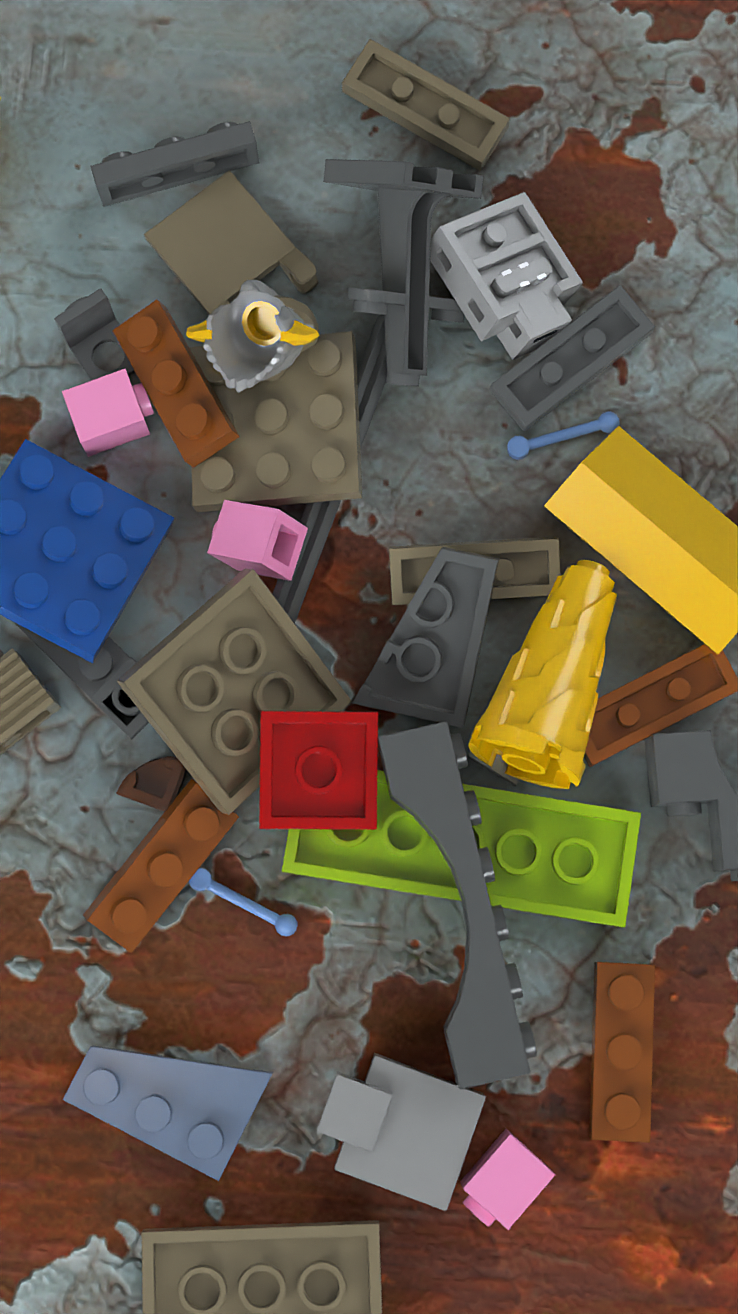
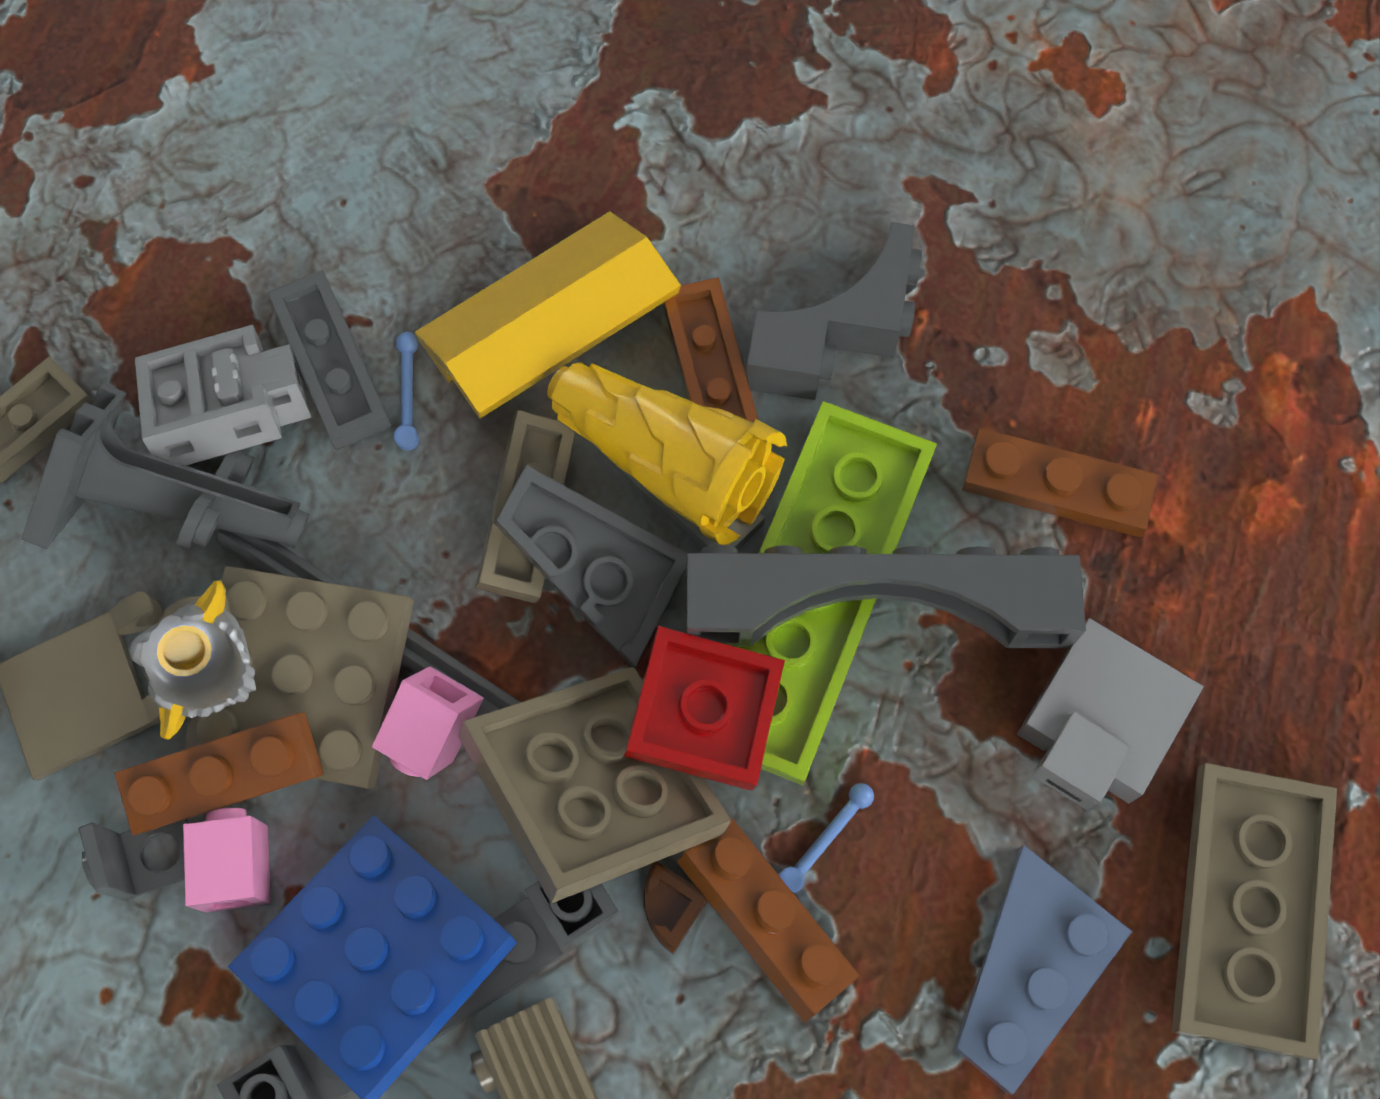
camera: 75 degrees left, 10 degrees down
bright pink brick [460,1129,555,1230] -> none

